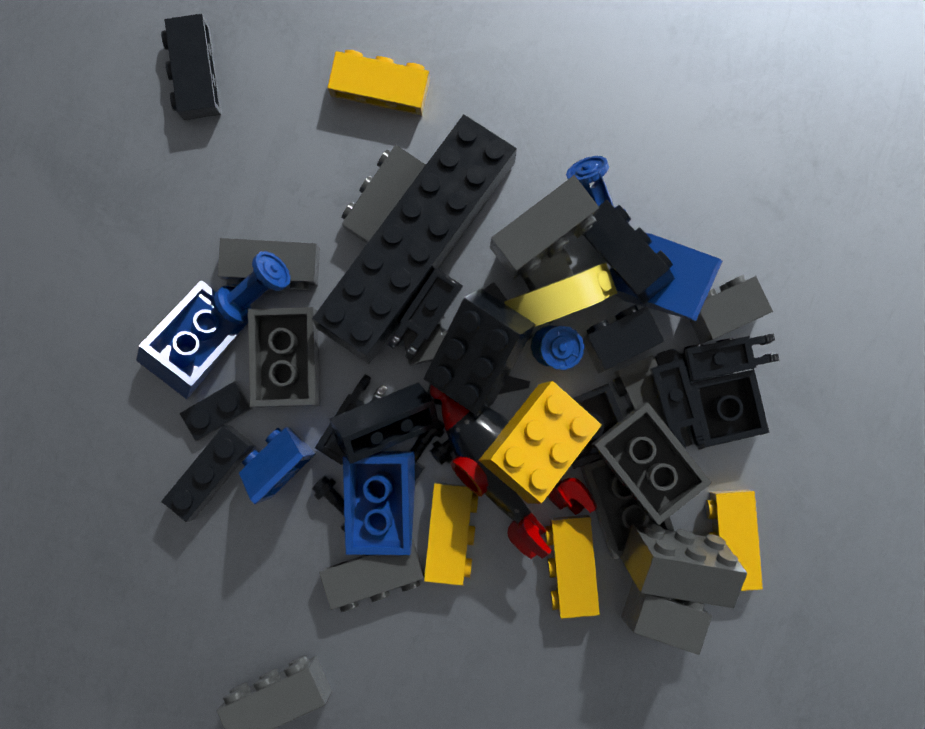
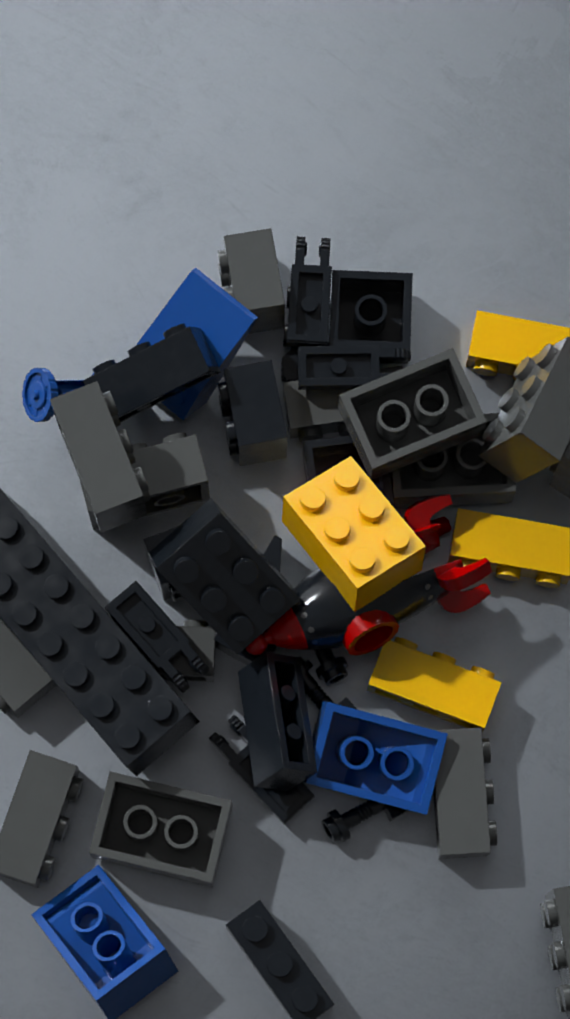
camera: 80 degrees left, 10 degrees down
black plate [179,381,253,441] -> none
blue hose [214,251,291,324] -> none
blue slope [239,427,316,504] -> none
light yellow arch [504,263,617,327] -> none
blue hose [530,325,584,370] -> none

